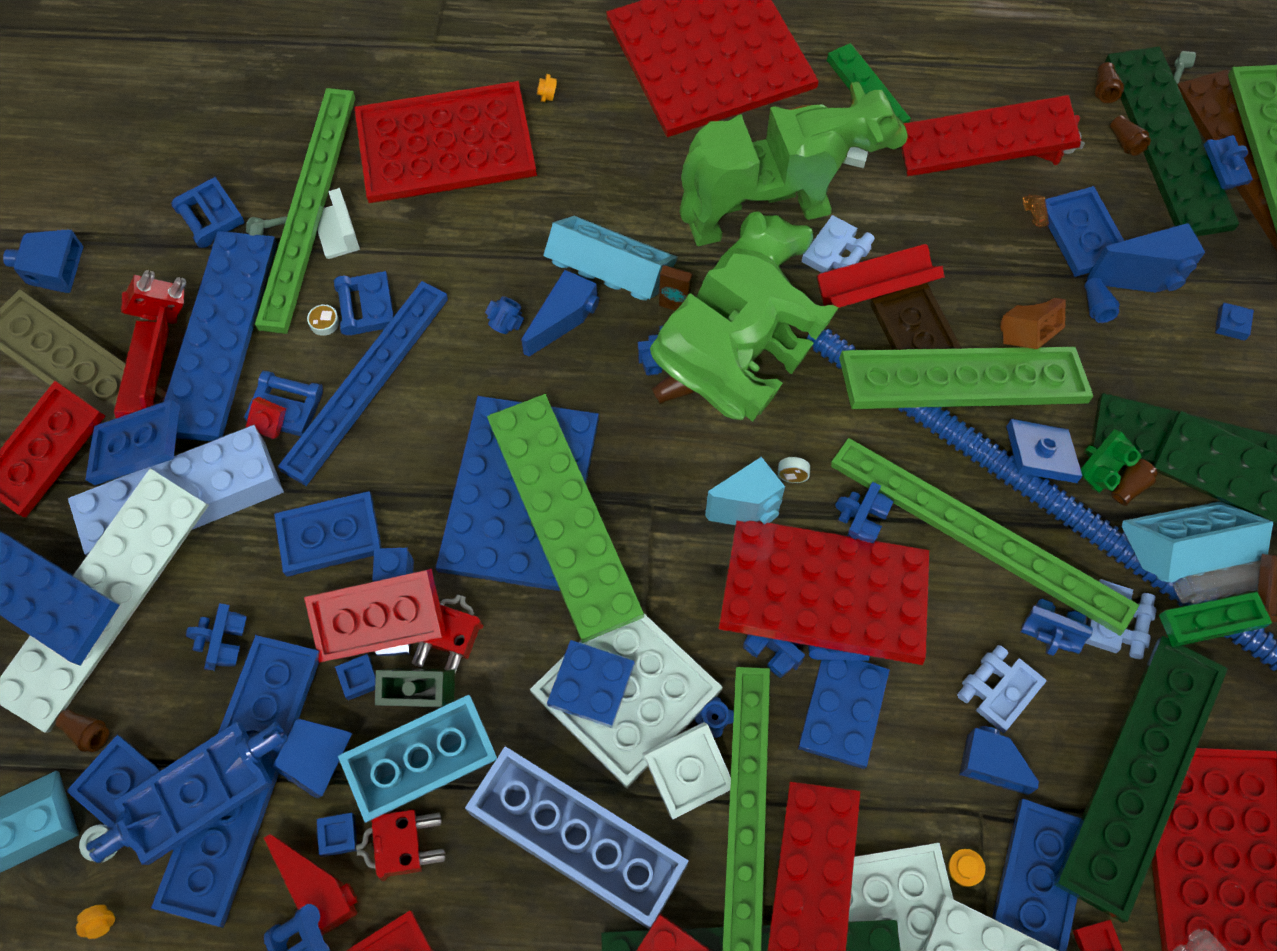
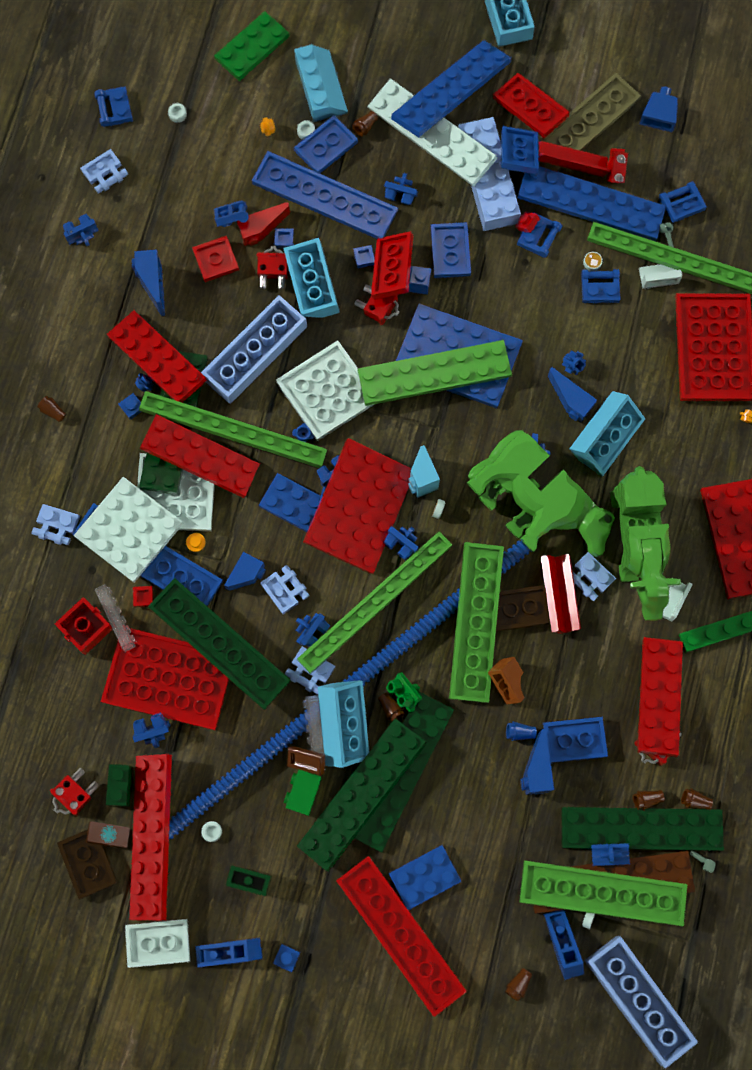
camera: 100 degrees right, 10 degrees up
blue plate [86,722,287,865] -> none
blue torso [268,719,352,798] -> none
blue plate [278,281,448,486] -> none
dark green brick [375,668,455,707] -> none
blue plate [547,640,635,728] -> none
light aqua plate [642,722,731,819] -> none
reddish brown tile [659,265,692,311] -> none
plate [1006,419,1082,483] -> none
clear orange tile [1022,194,1049,228] -> none
green plate [1159,592,1272,647] -> none
blue plate [1215,302,1254,341] -> none

